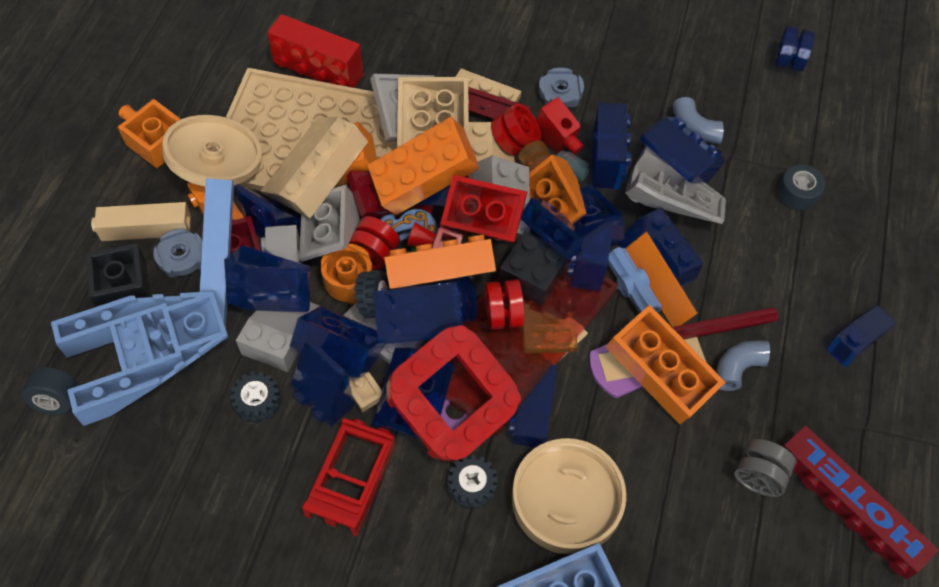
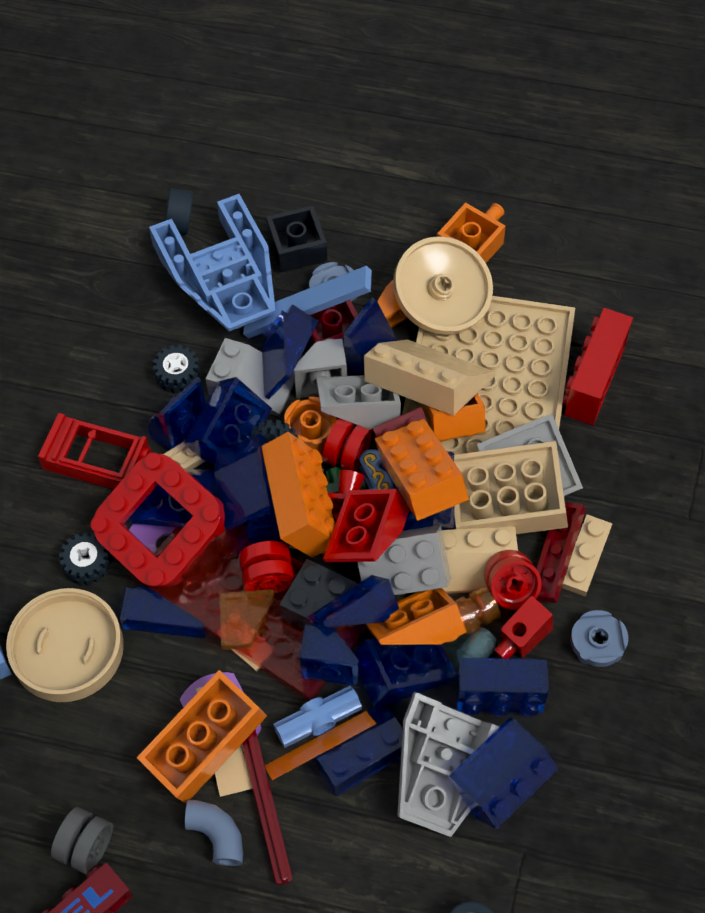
camera: 90 degrees right, 0 degrees up
tan brick [91,202,191,241] -> none
sand blue cylinder [673,97,723,144] -> none

